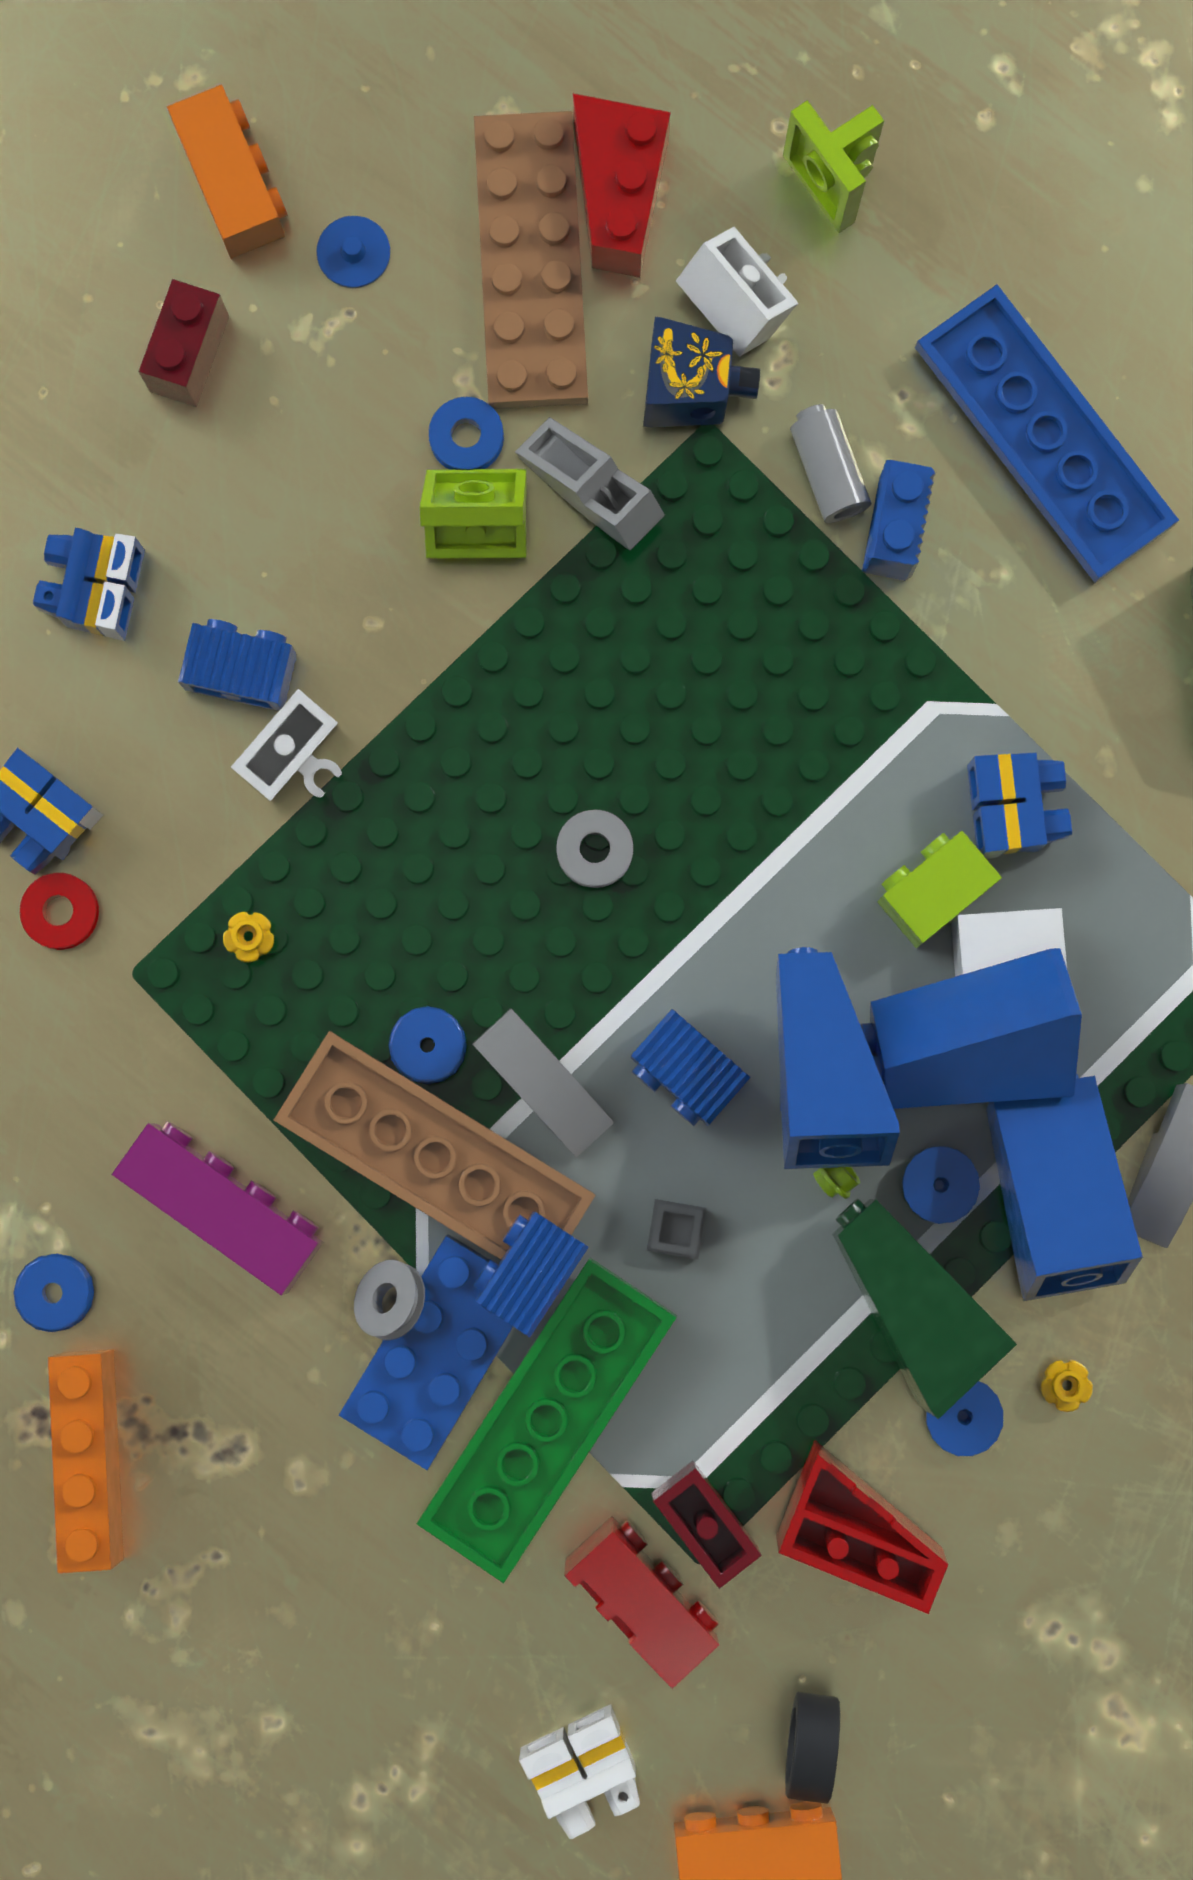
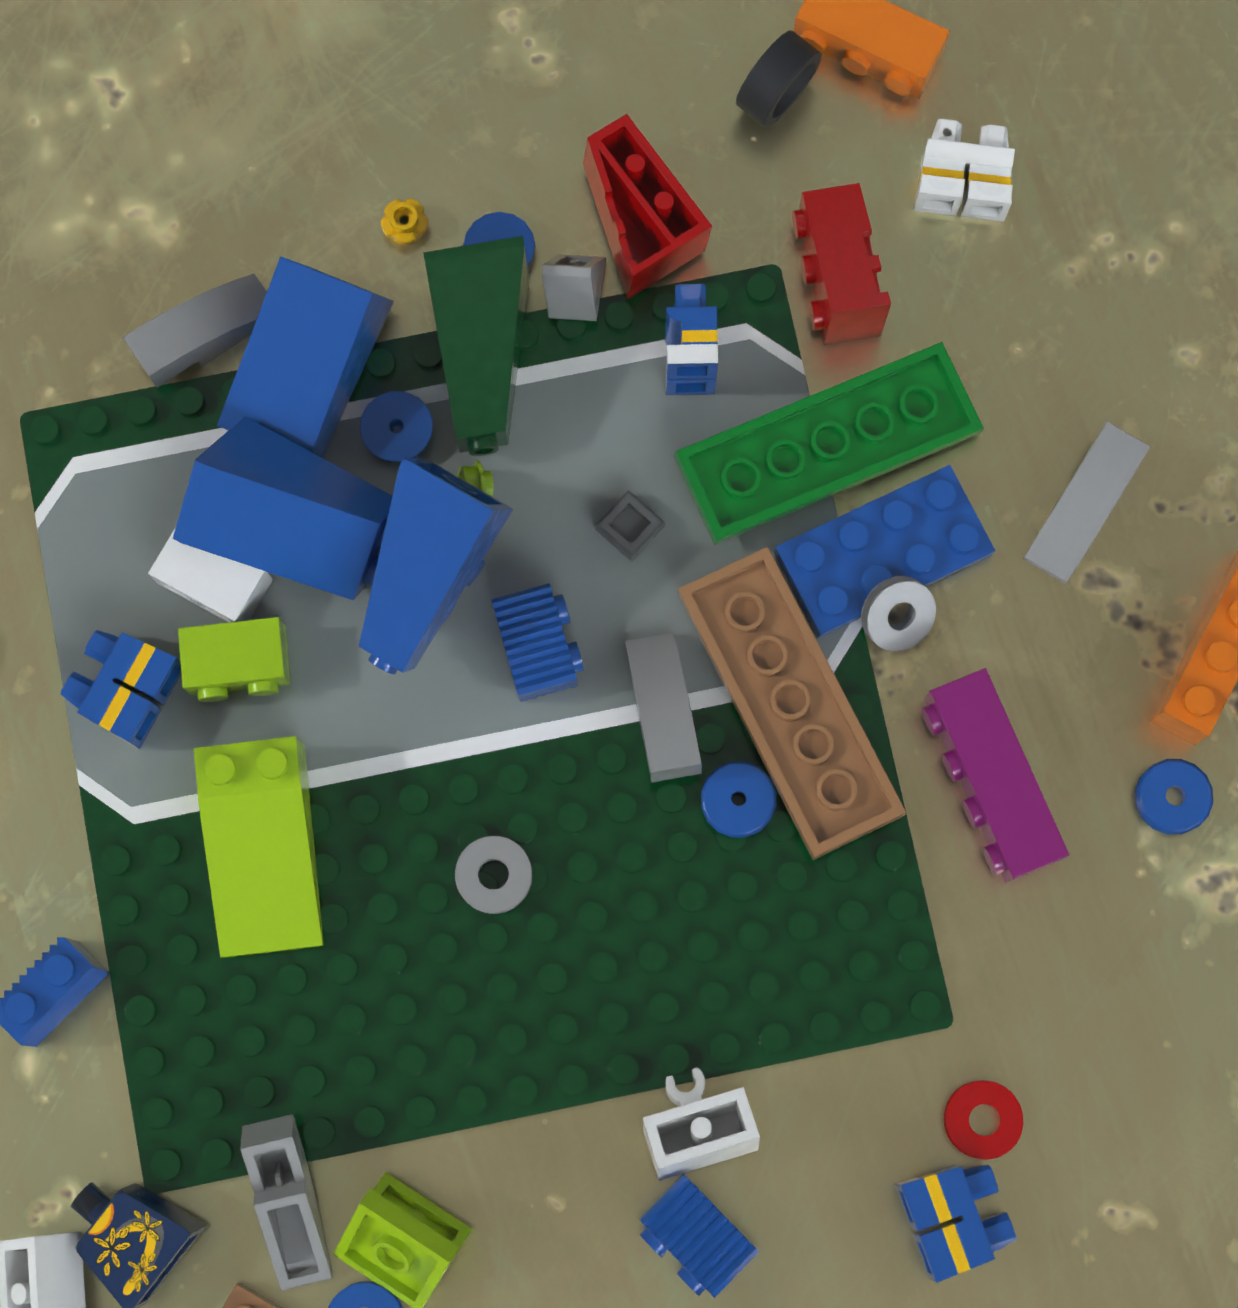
camera: 145 degrees left, 5 degrees down
yellow plate [223,912,274,962] -> none
blue brick [473,1211,589,1337] -> none
dark red brick [652,1461,762,1589] -> none
light grey brick [790,404,872,523] -> none
none -> lime slope [193,736,324,958]
none -> light grey slope [542,254,606,321]
none -> blue hips [665,284,718,395]
none -> light grey slope [1023,421,1151,584]

